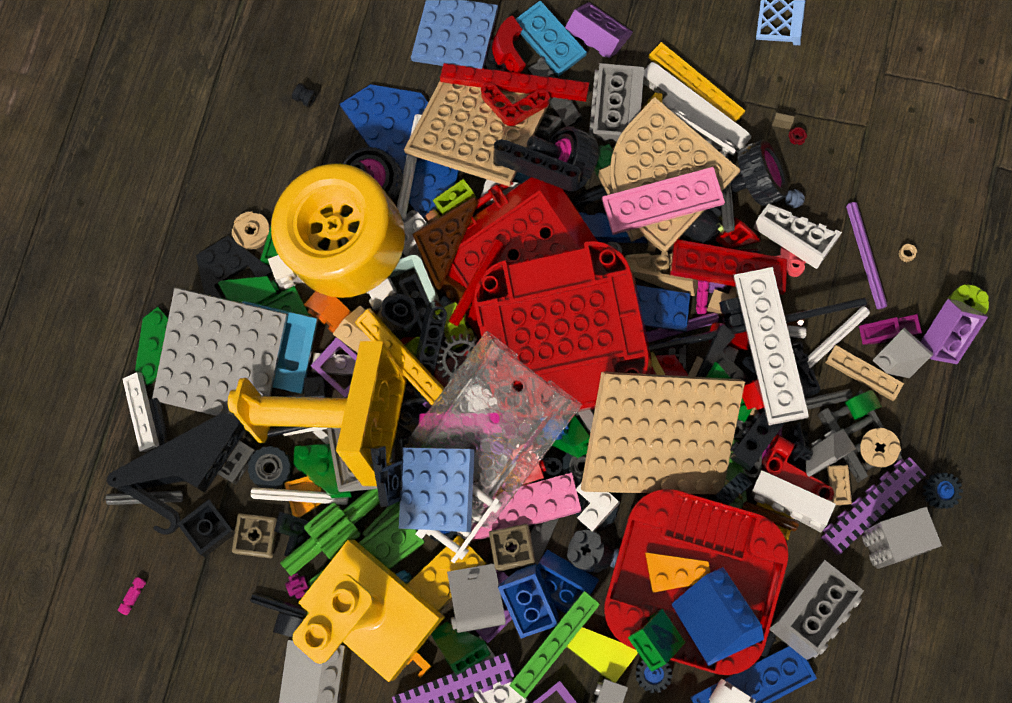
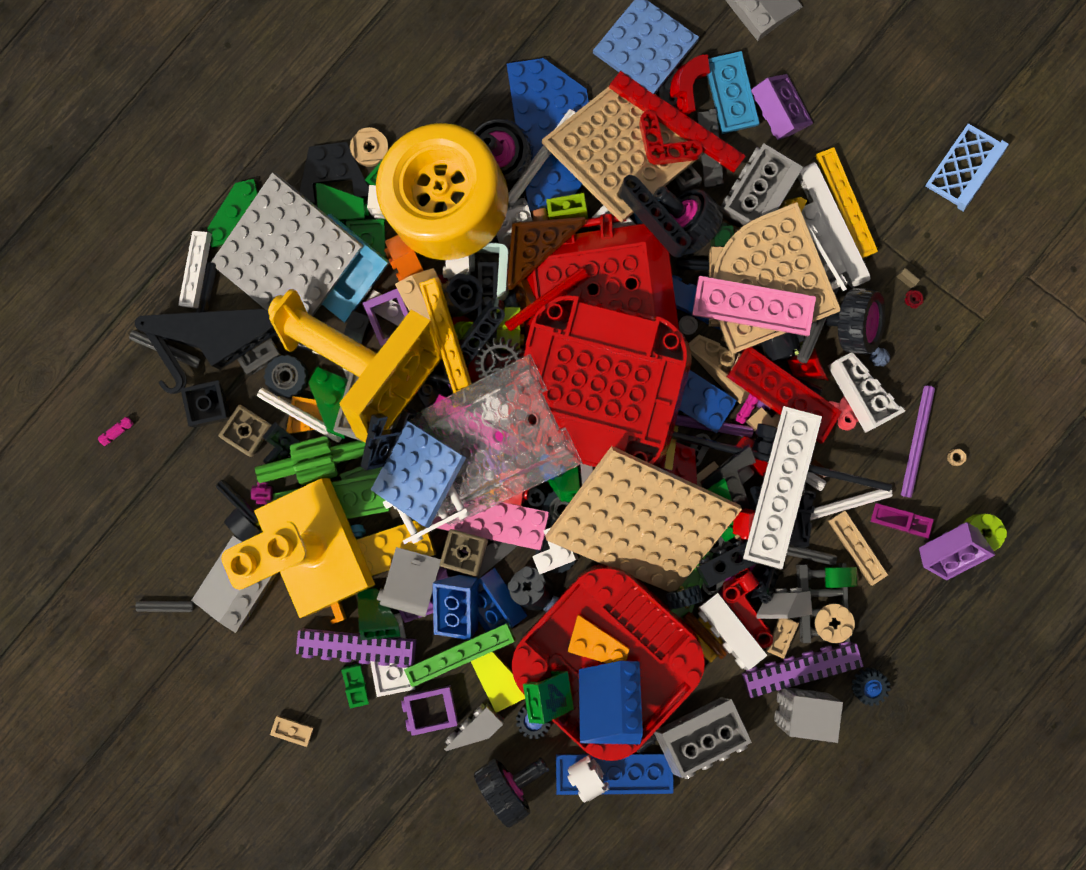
camera: 25 degrees right, 10 degrees up
black wheel [292,83,317,108] -> none
light grey slope [873,328,933,378] -> none

